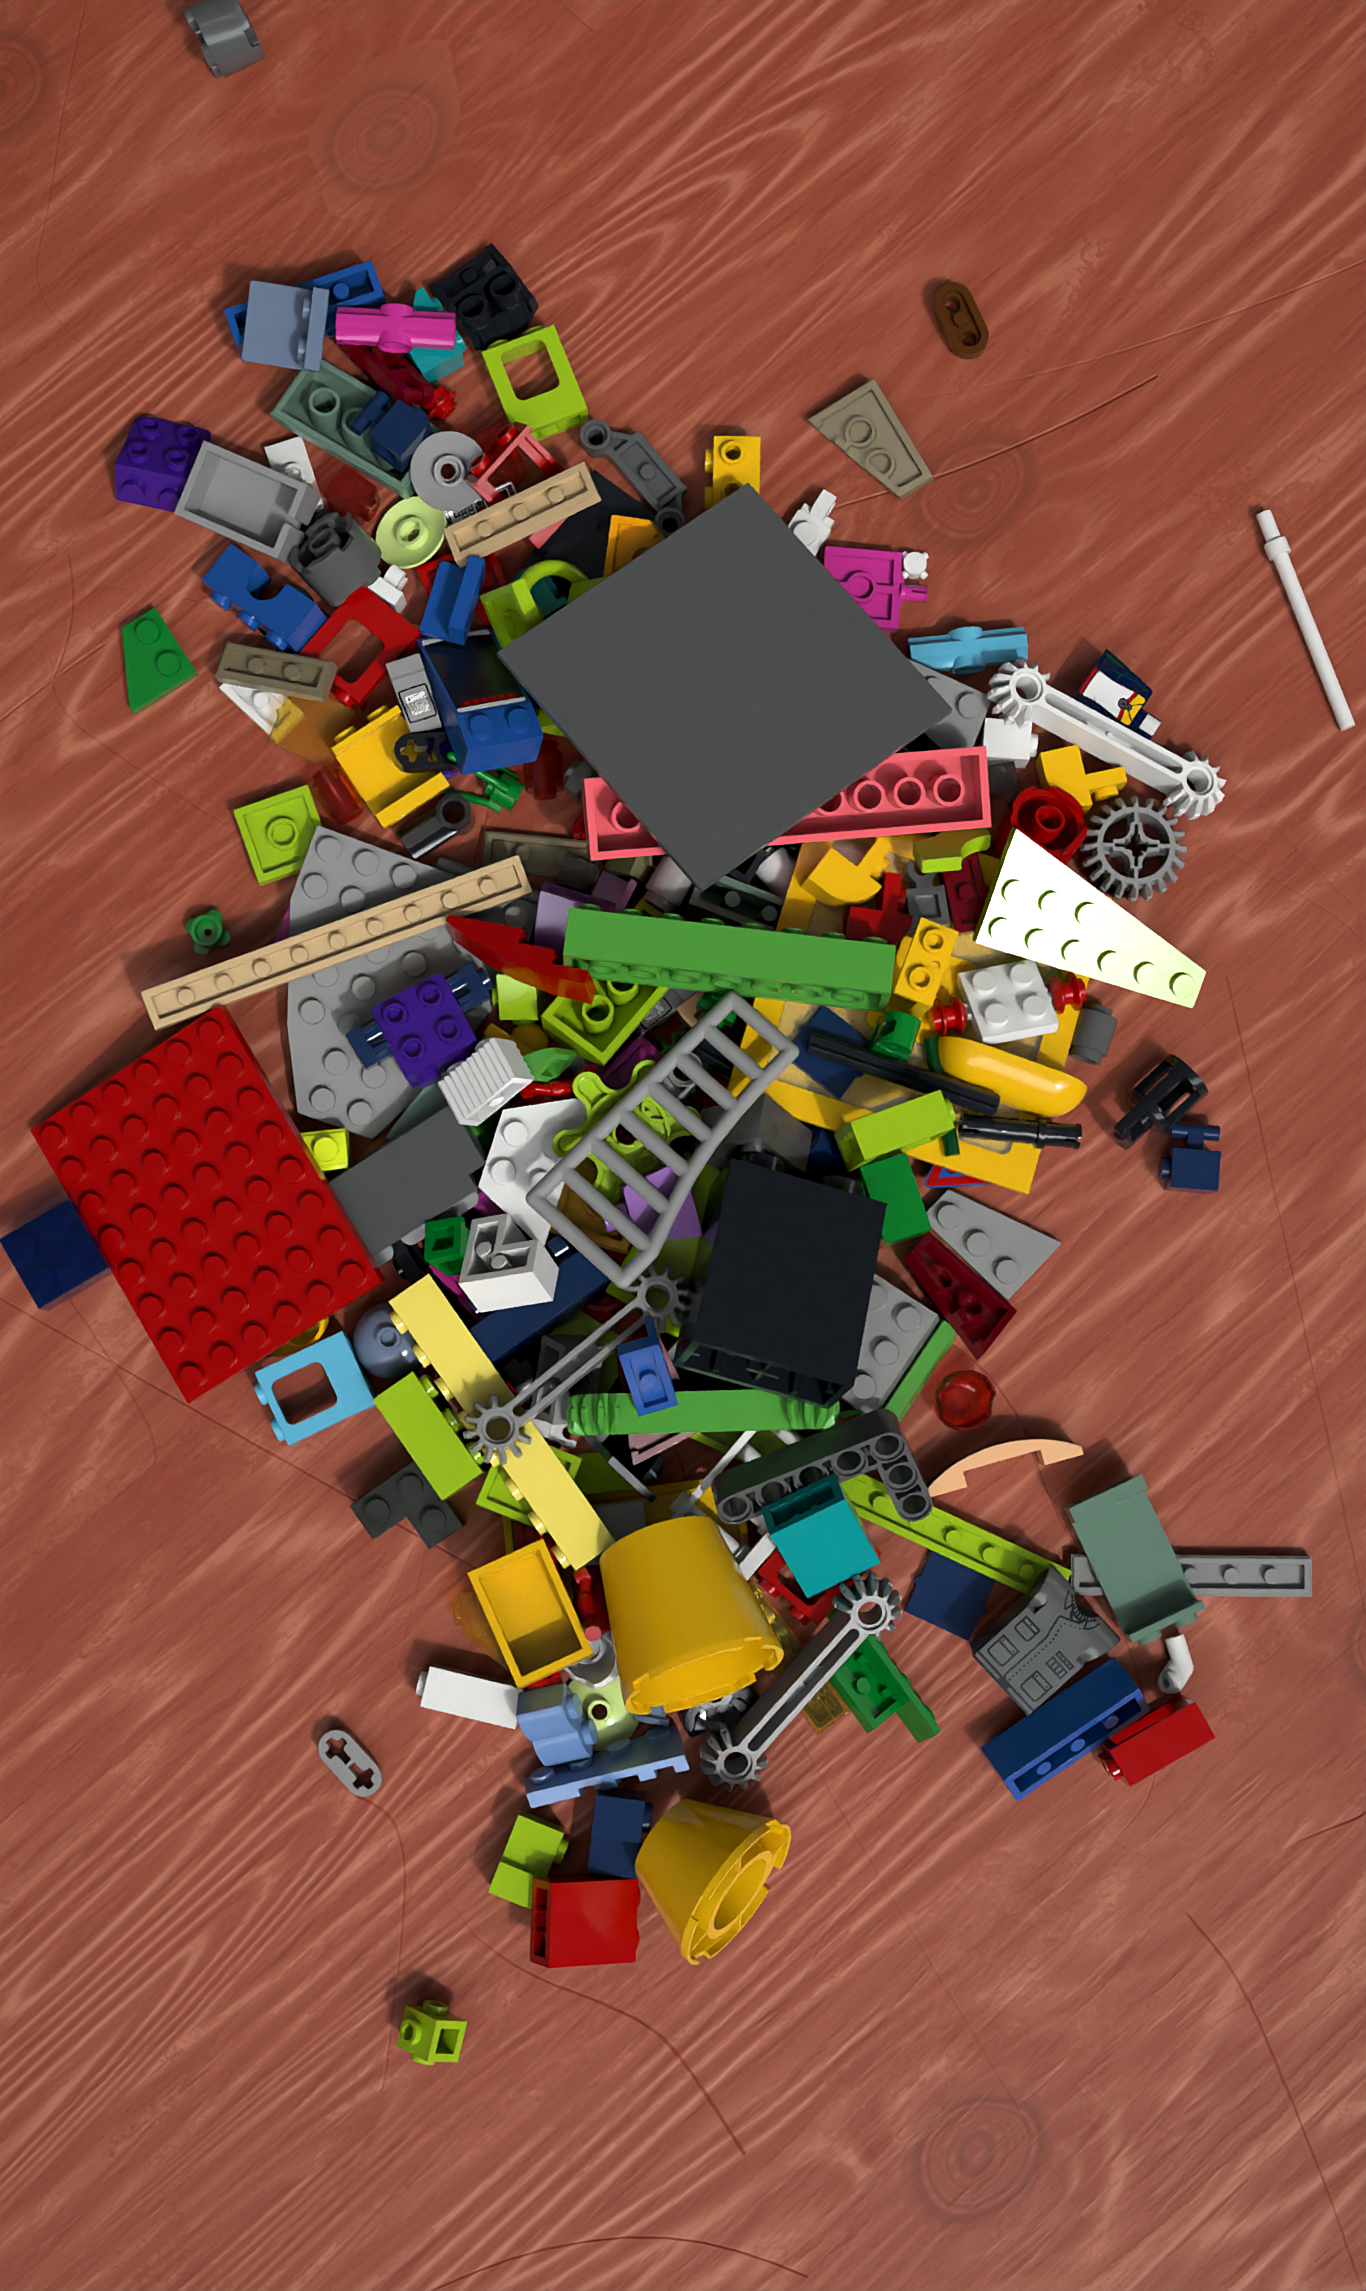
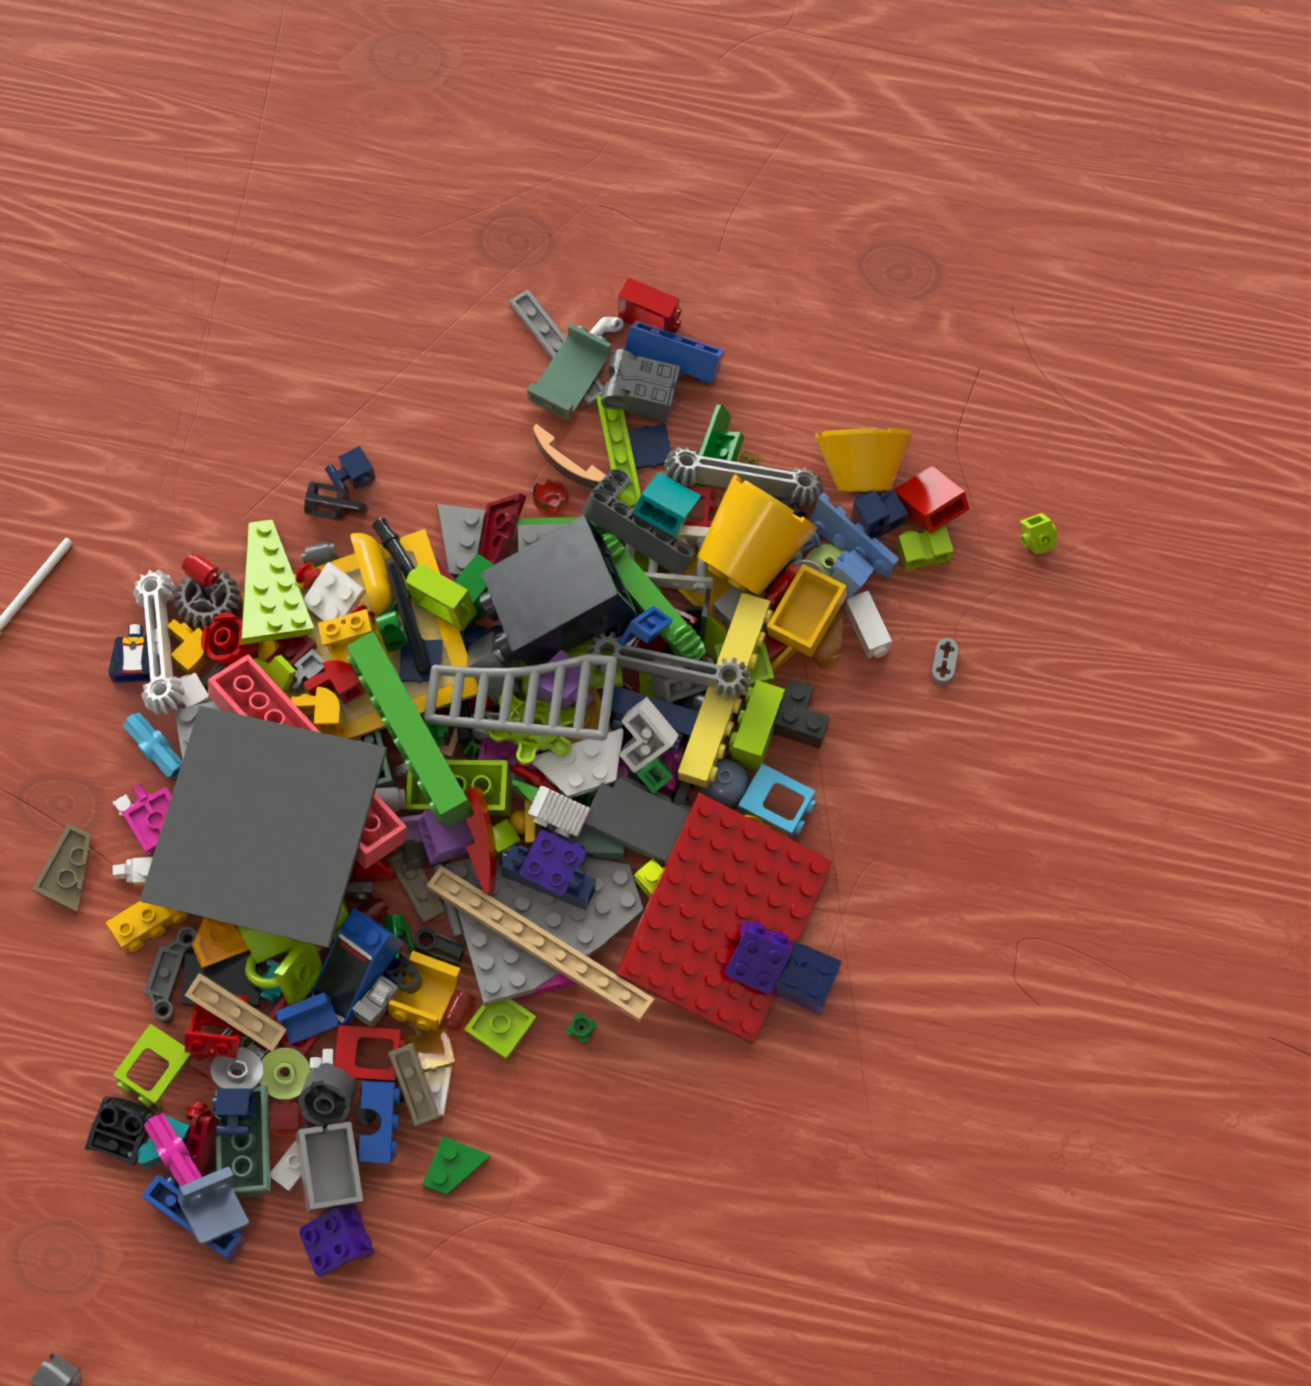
camera: 125 degrees left, 15 degrees down
none -> red brick [182,553,220,587]
none -> dark purple bracket [725,921,793,994]

